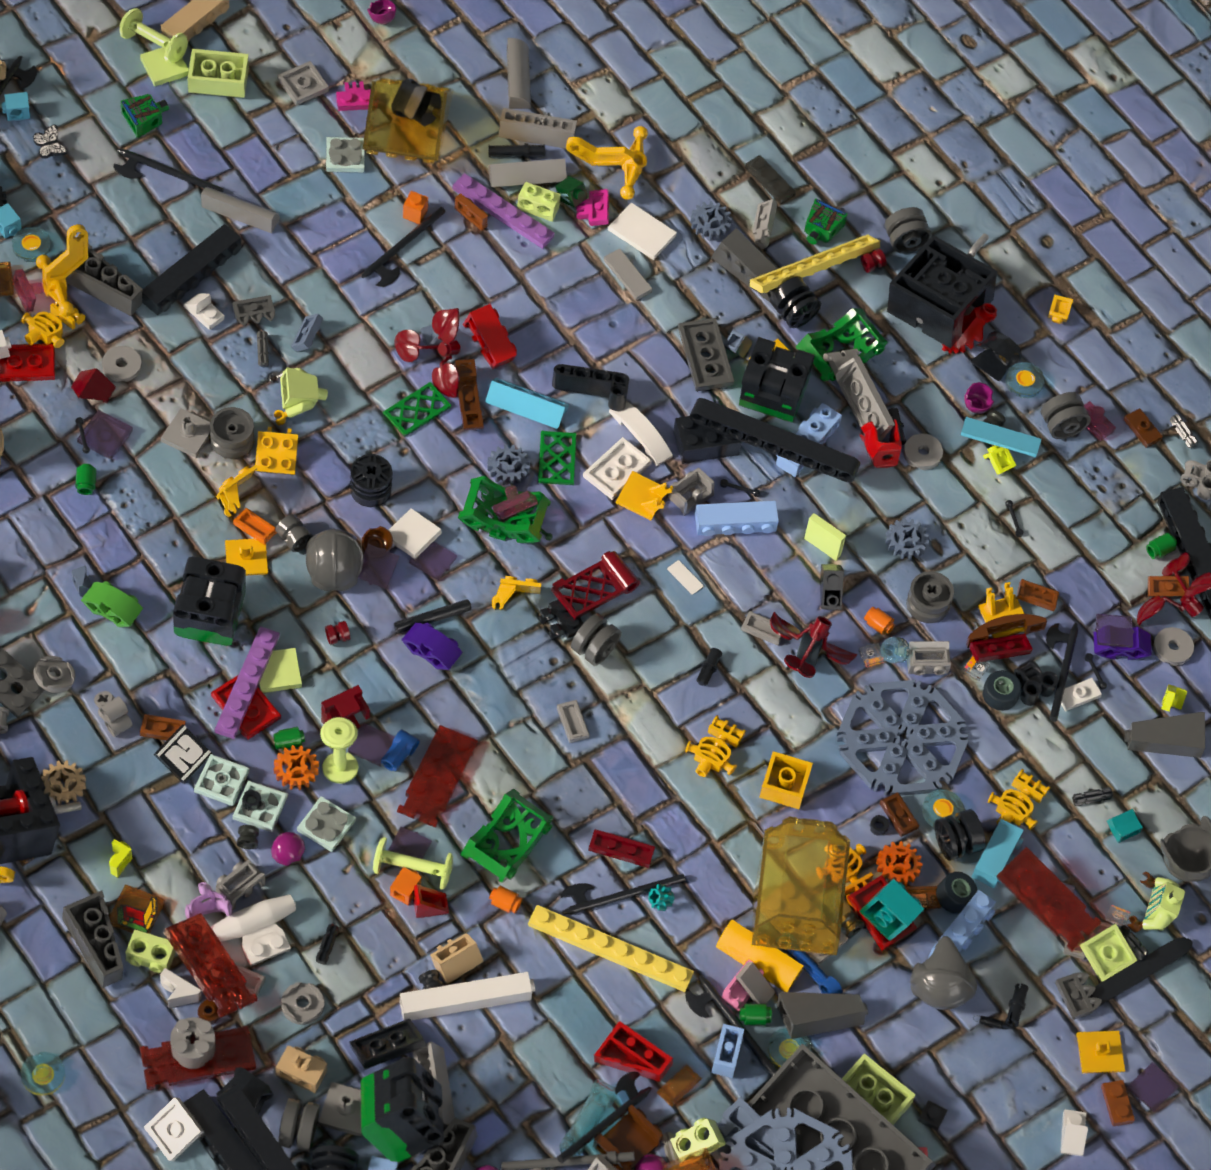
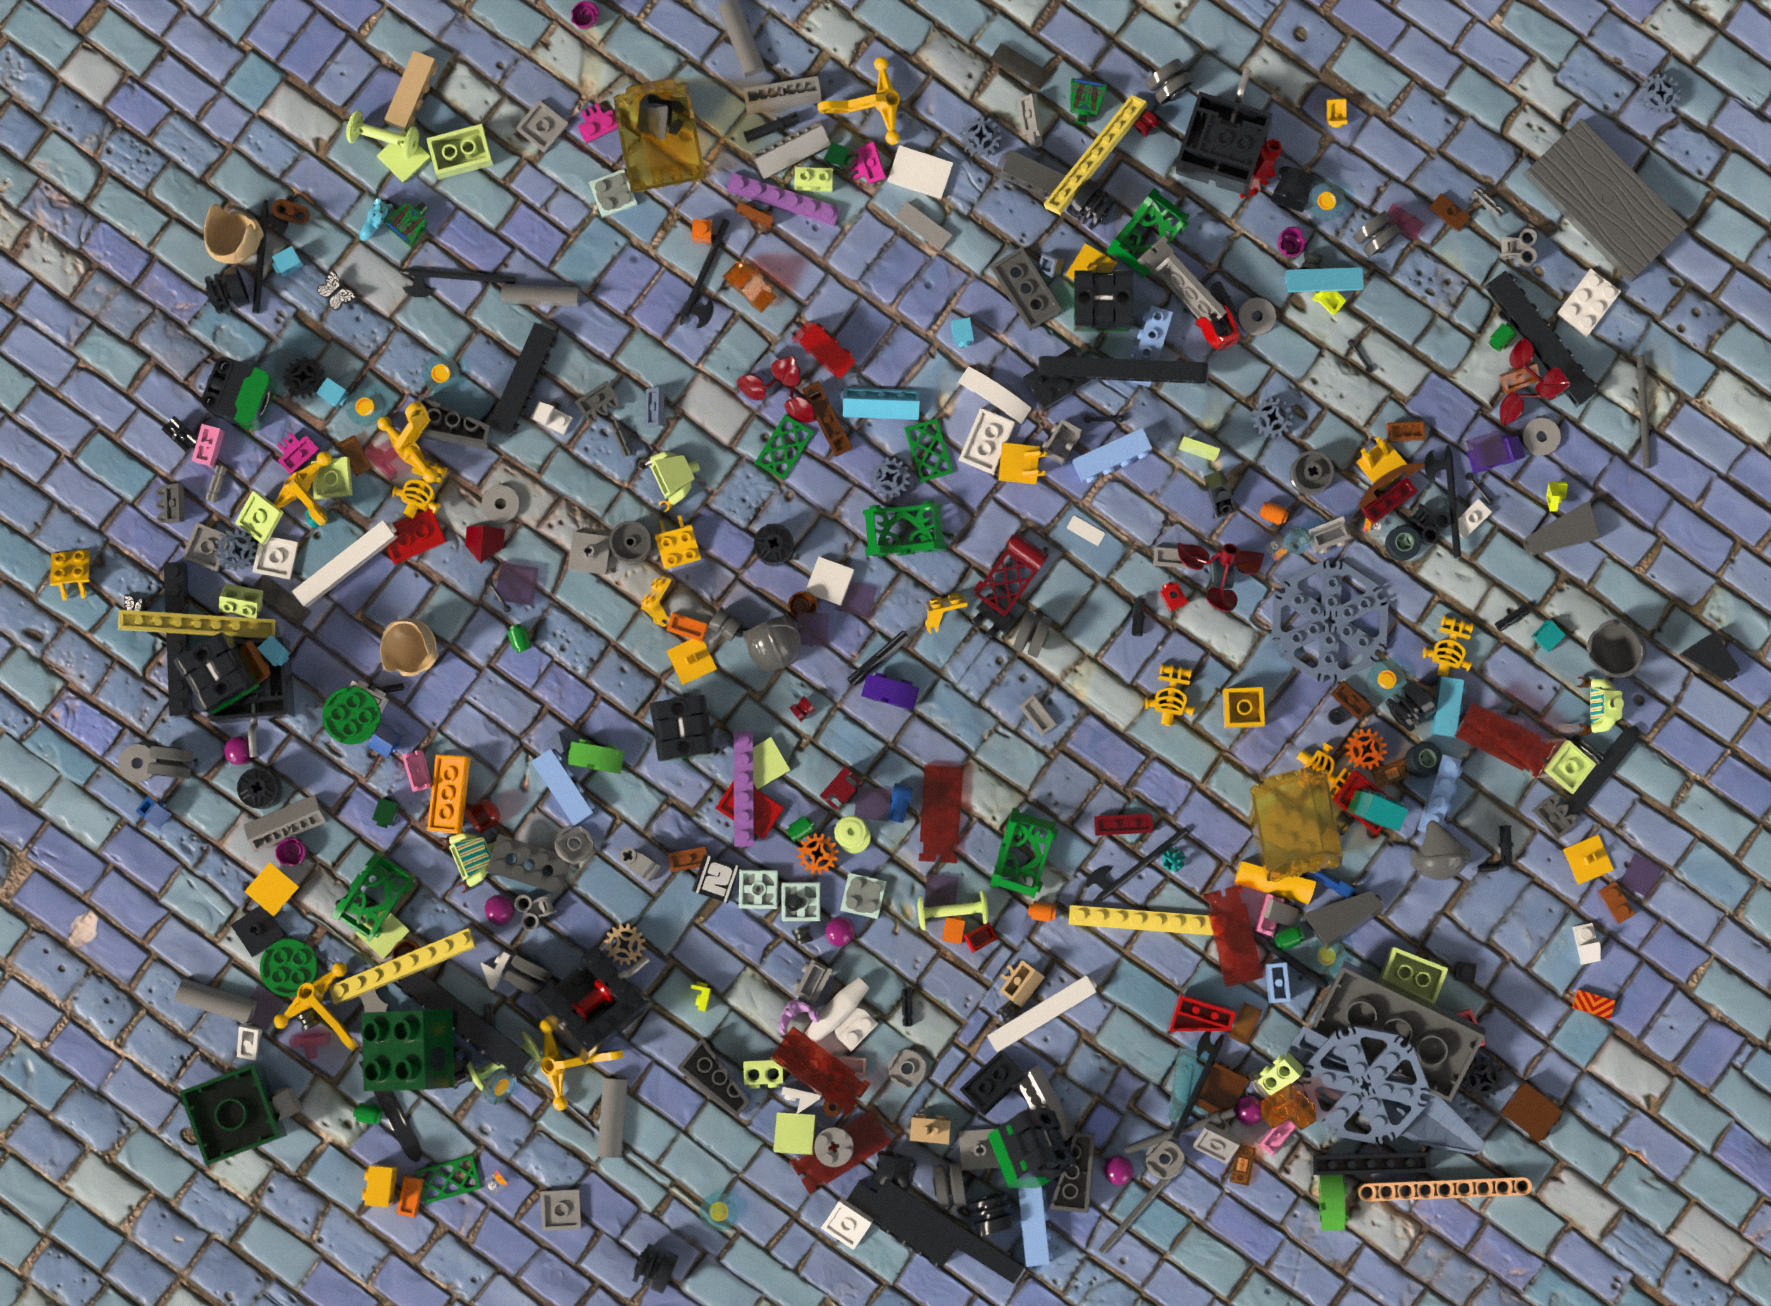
camera: 15 degrees left, 25 degrees up
tile [109,884,165,934] -> none
clear pink tile [493,485,538,519] -> none
black beam [552,364,629,411] -> none
none -> reddish brown plate [272,199,310,226]
none -> medium azure animal [359,197,393,241]
none -> clear light blue tile [422,355,460,393]
none -> light blue brick [531,749,595,826]
none -> clear orange brick [722,261,777,313]
none -> yellowish green tile [773,1113,816,1155]
none -> medium azure brick [951,318,974,348]
none -> red brick [1159,581,1188,613]
none -> clear red hinge [1204,884,1264,987]

